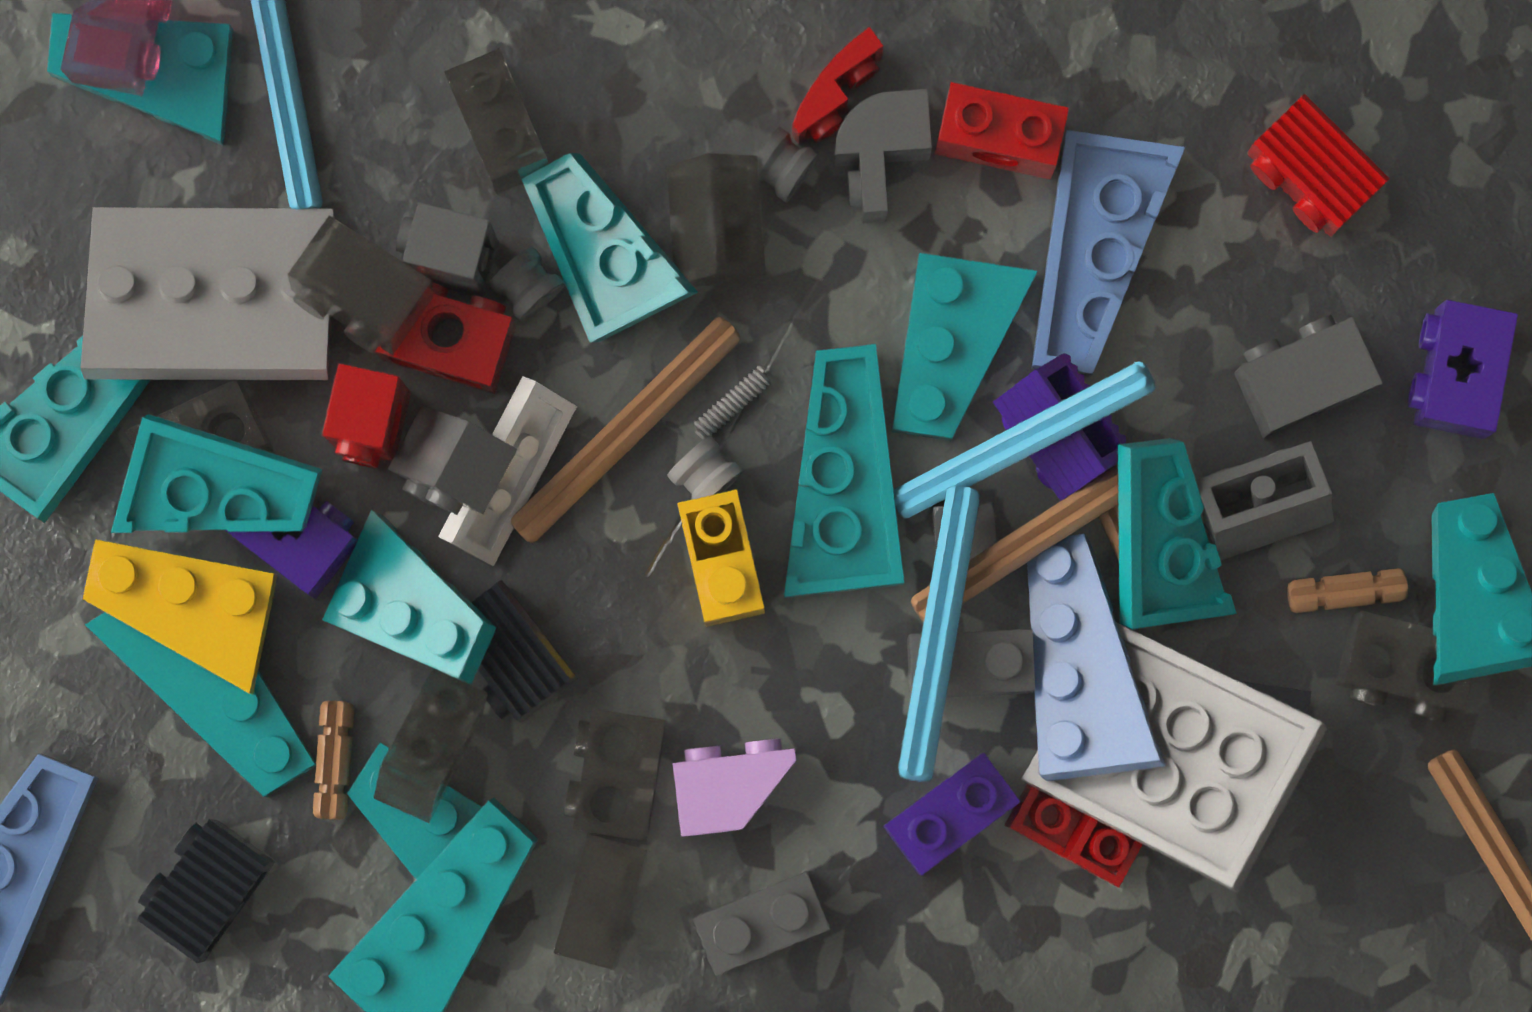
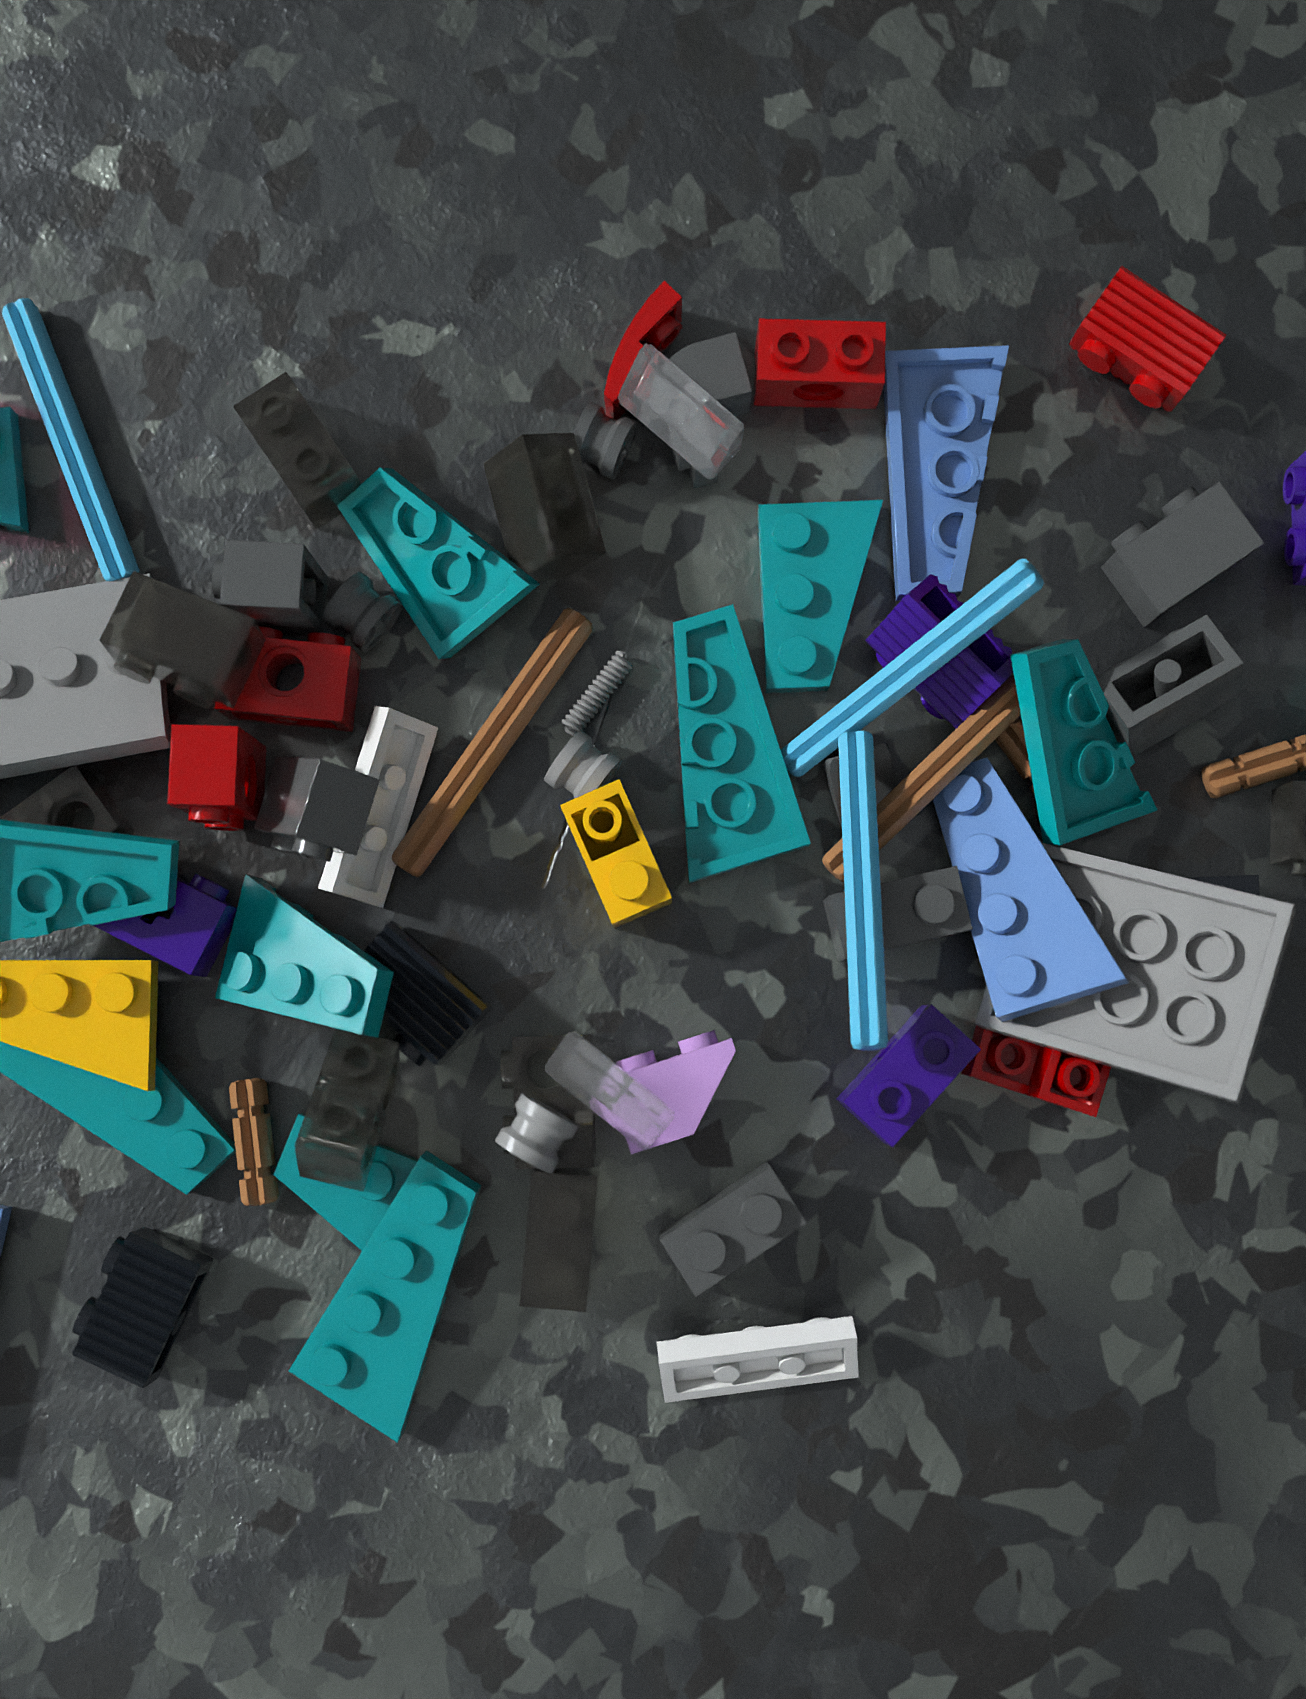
camera: 10 degrees left, 0 degrees up
none -> light grey wheel [495,1093,579,1174]
none -> clear slope [545,1031,675,1150]
none -> clear slope [618,343,744,479]

